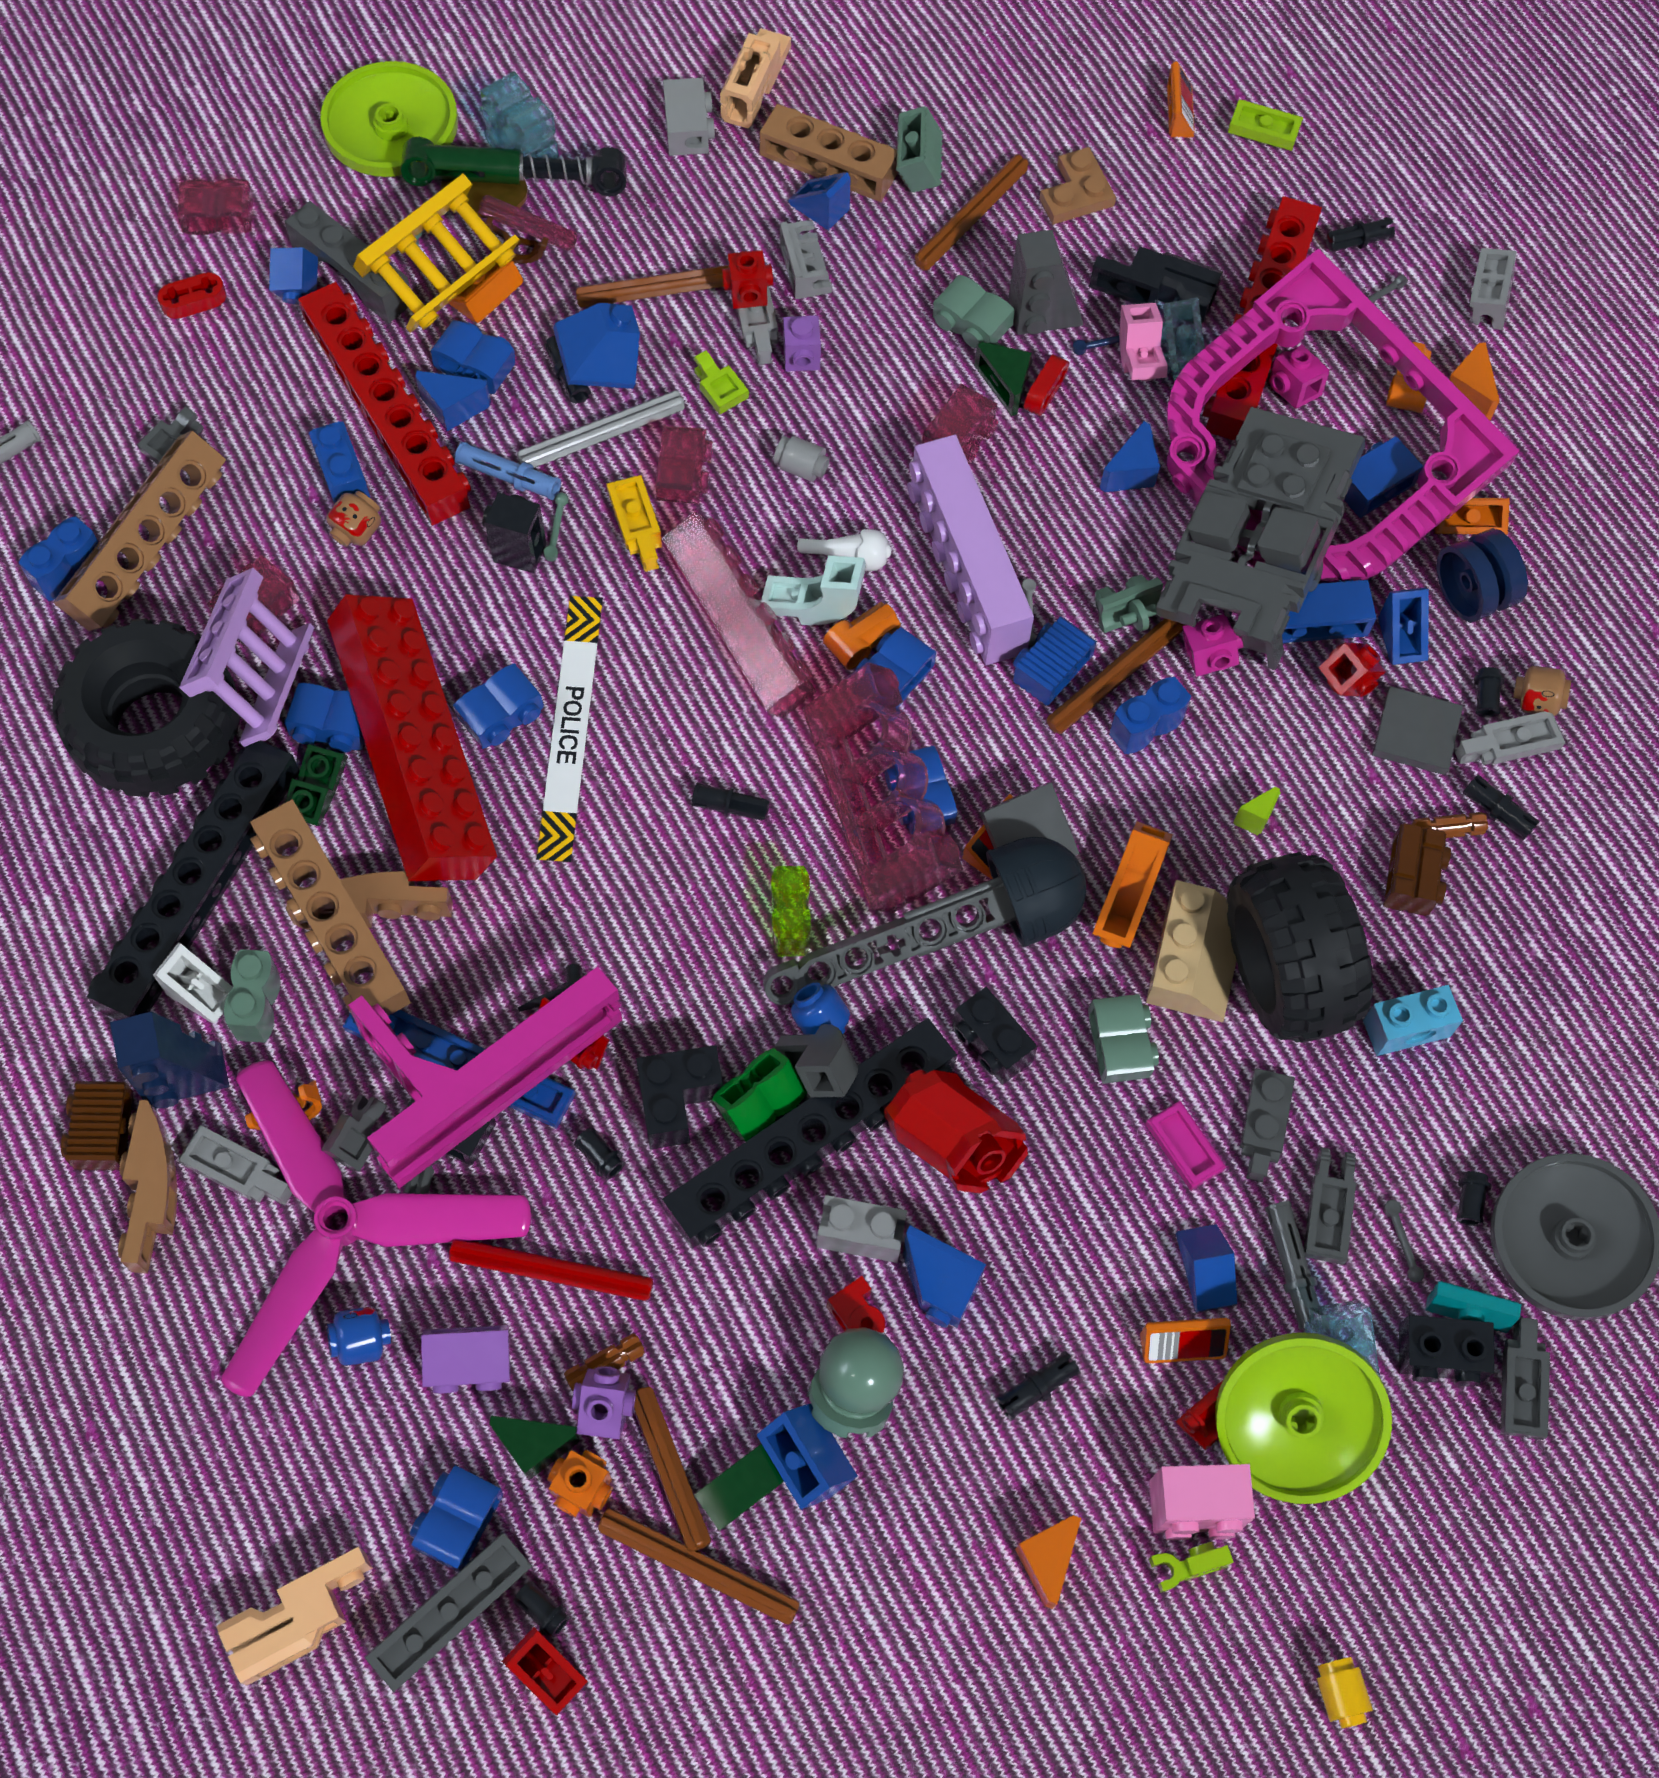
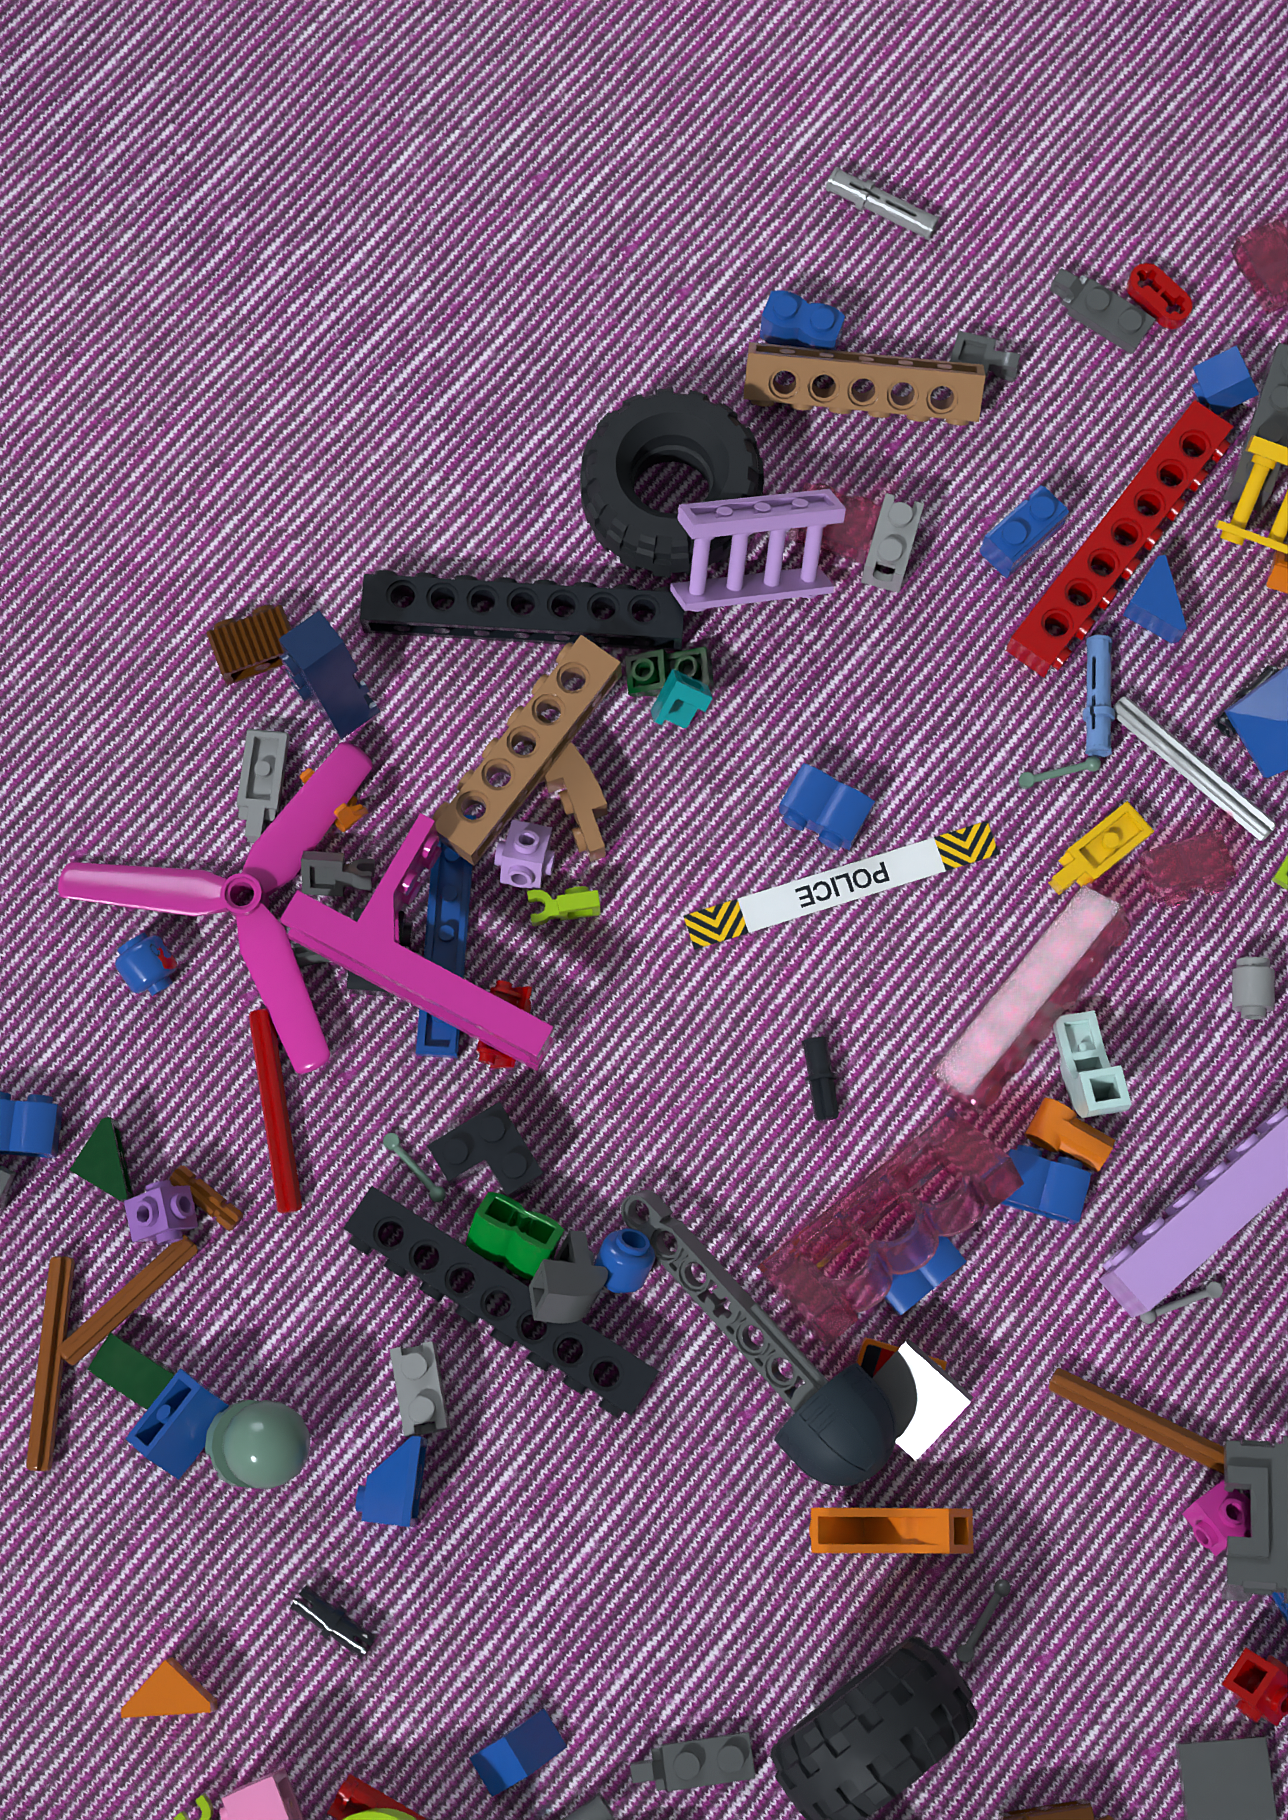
camera: 70 degrees right, 10 degrees up
medium nougat slope [118,1100,177,1274] -> none
white slope [153,943,233,1024] -> none
sand green brick [224,949,281,1043] -> none
blue brick [285,683,365,752] -> none
medium nougat head [326,491,381,547] -> none
red brick [327,594,497,881] -> none
medium lavender brick [421,1325,510,1393] -> none
blue brick [431,320,516,394] -> none
black brick [482,493,547,573] -> none
black bar [518,964,582,1012] -> none
orange brick [547,1450,613,1518] -> none
black pin [574,1127,625,1180] -> none
clear neon green brick [771,866,811,957] -> none
white piece [797,529,891,571] -> none
red leg [826,1276,885,1333] -> none
red brick [884,1070,1028,1194] -> none
black brick [952,986,1038,1085] -> none
blue brick [1013,616,1097,706] -> none
sand green brick [1088,994,1159,1084] -> none
sand green hips [1095,574,1163,633] -> none
blue brick [1109,677,1191,754] -> none
slope [1140,1318,1231,1364] -> none
dark pink tile [1145,1101,1226,1191] -> none
tan slope [1146,880,1236,1022] -> none
lime slope [1233,787,1281,836] -> none
none -> sand green hinge [383,1133,446,1202]
none -> lavender brick [494,820,556,890]
none -> lime plate [527,886,601,926]
none -> teal panel [650,669,713,728]
none -> light grey brick [861,493,924,593]
none -> dark grey hinge [956,1579,1011,1663]
none -> dark grey hinge [1049,268,1156,354]

